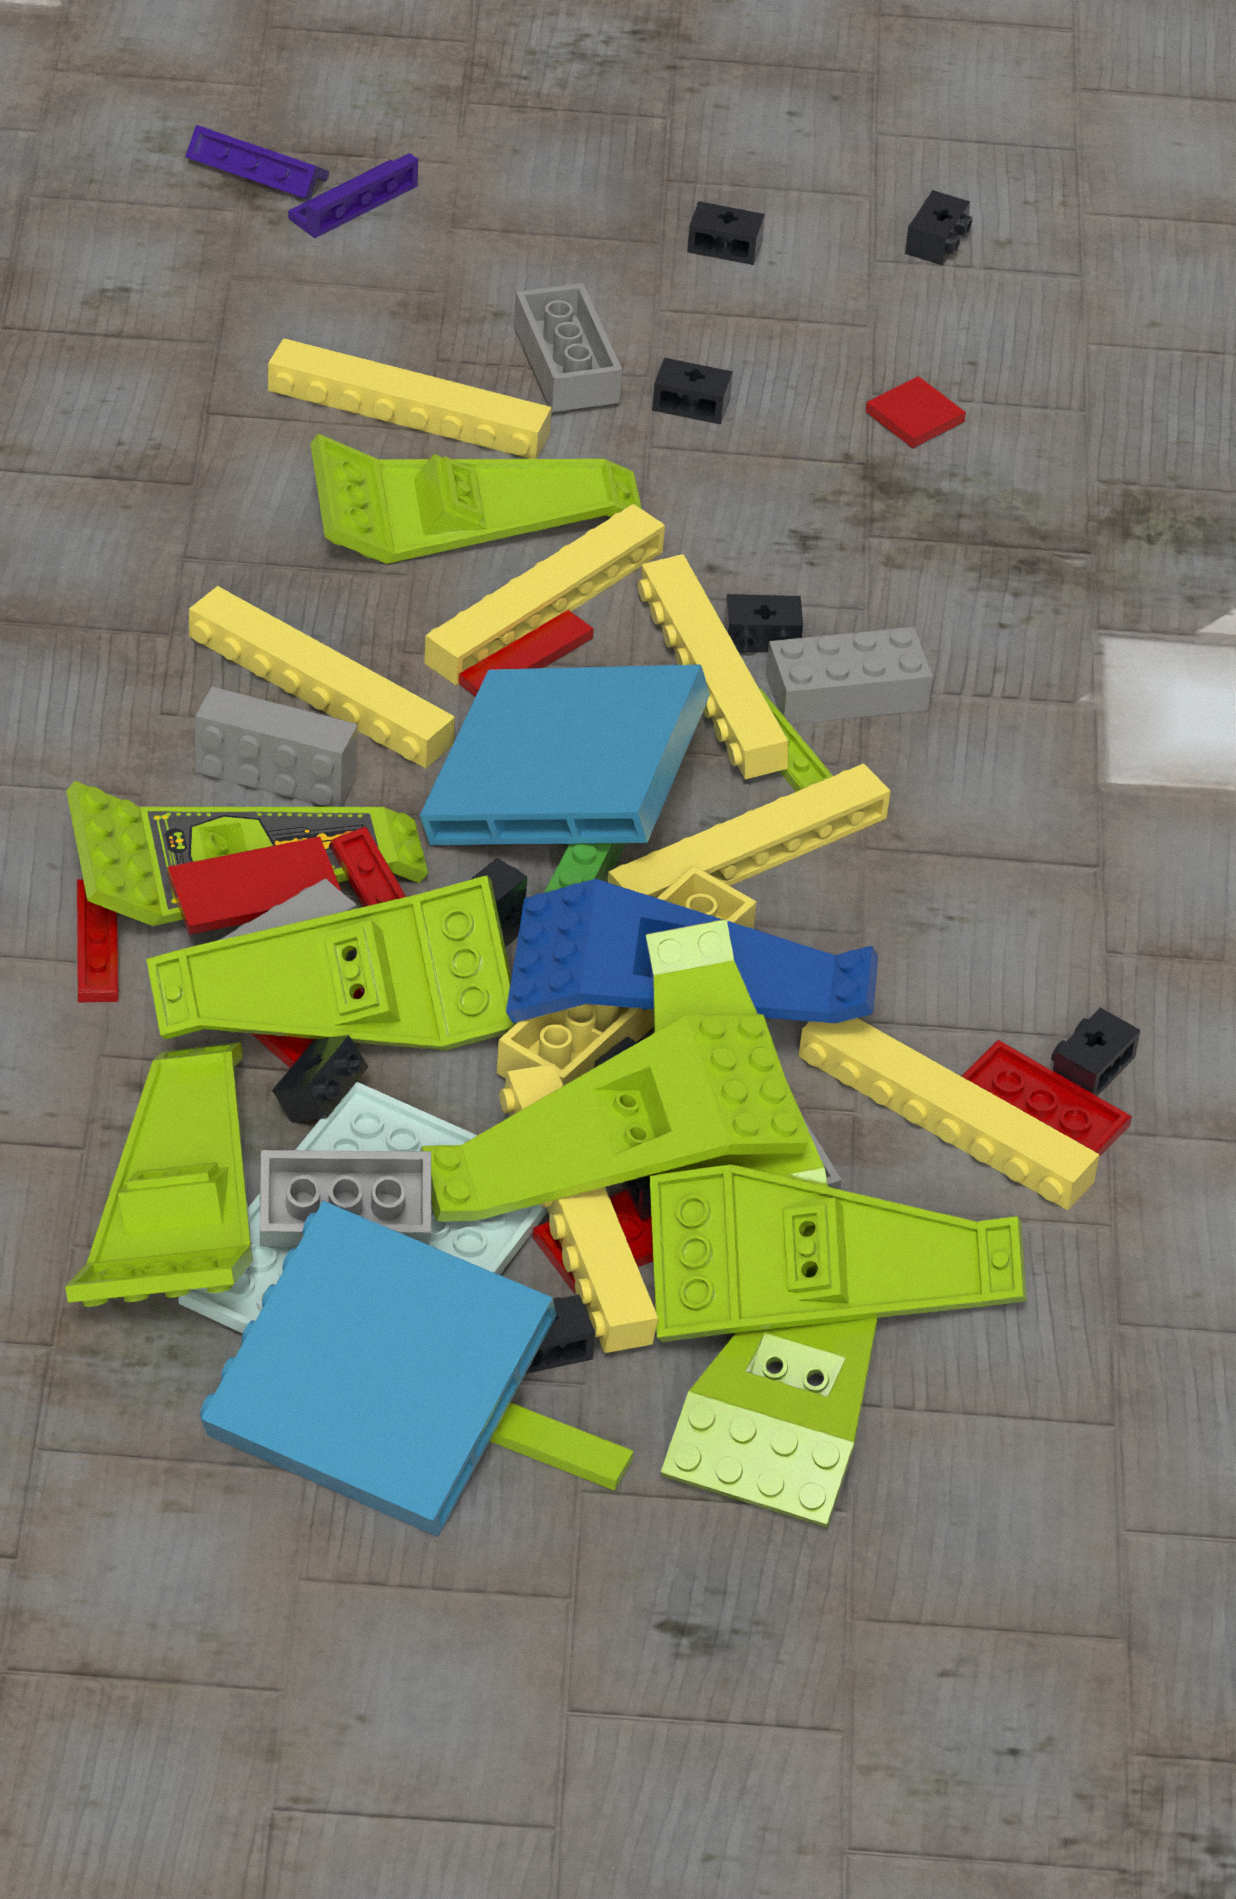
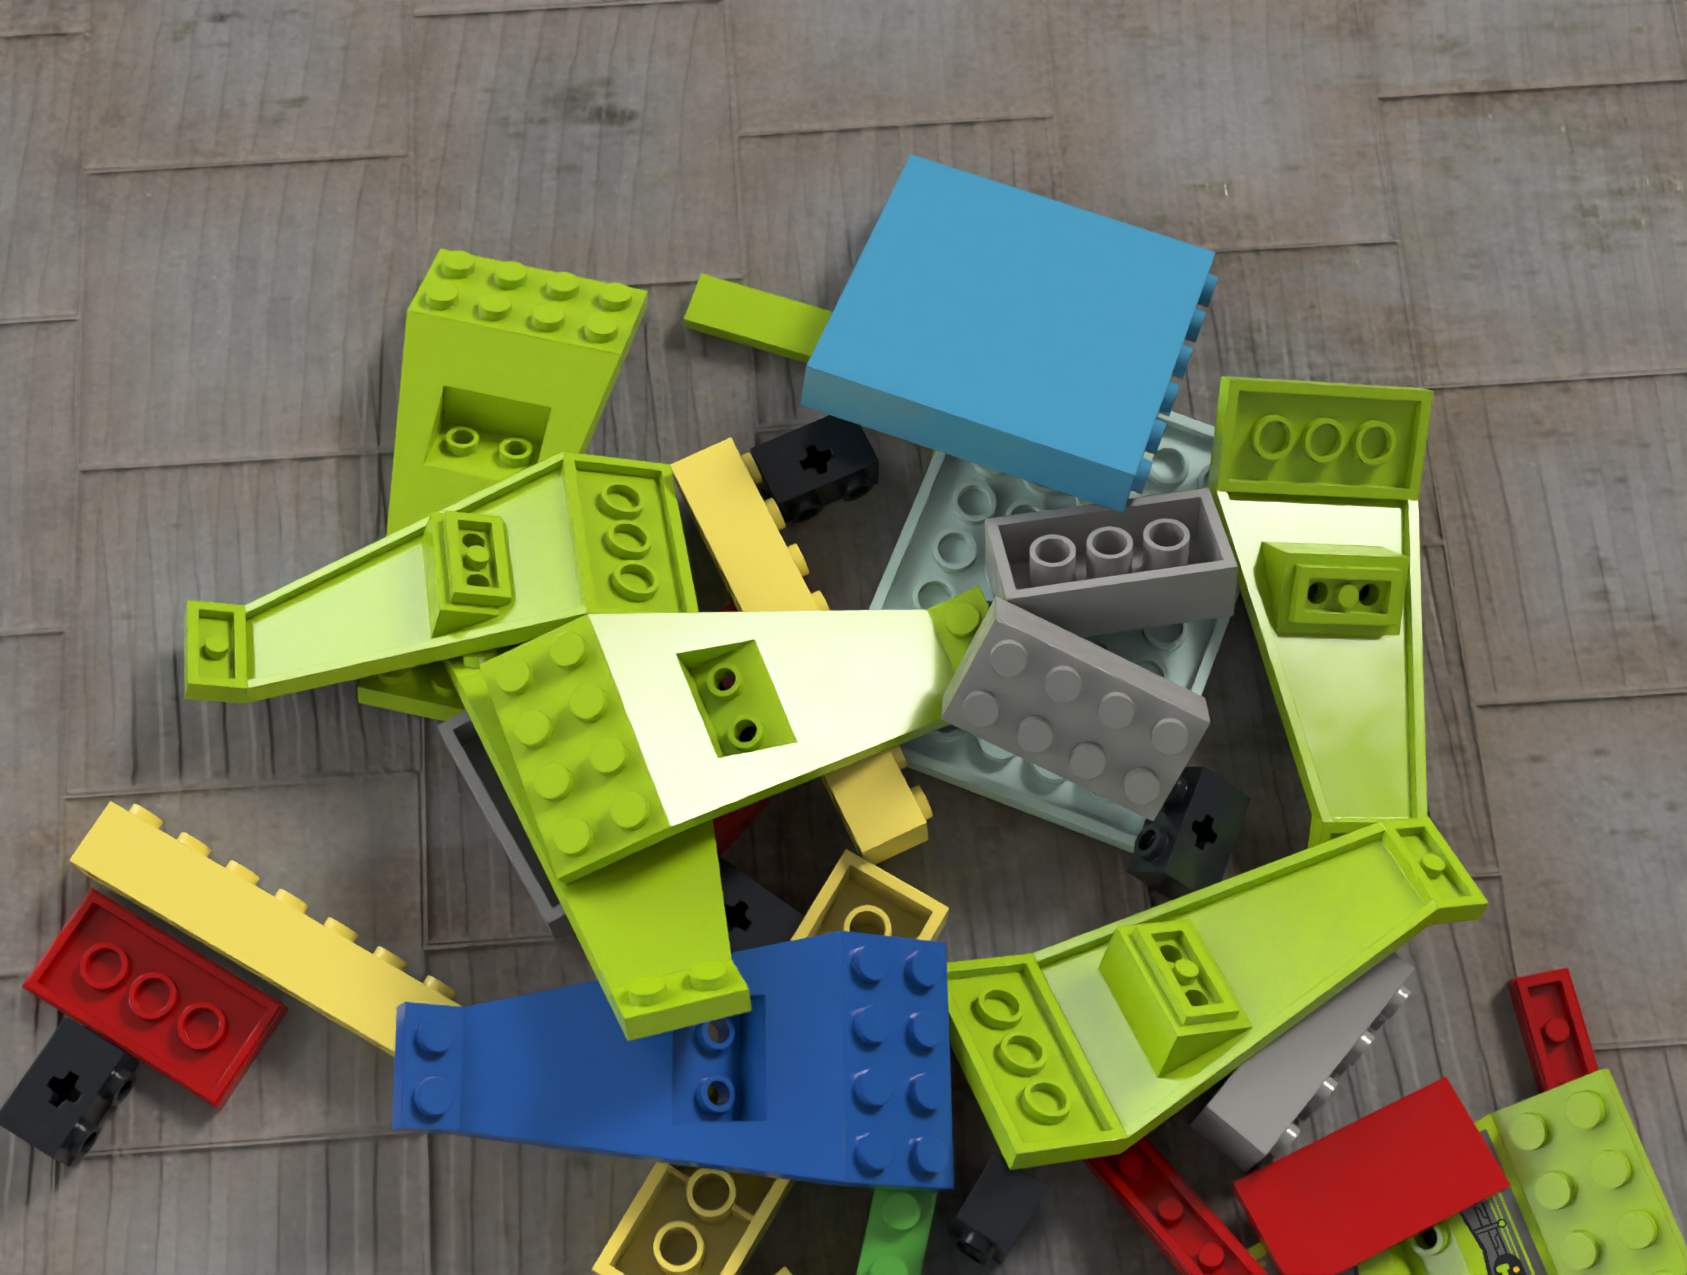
camera: 175 degrees right, 25 degrees up
none -> light grey brick [941,596,1211,821]

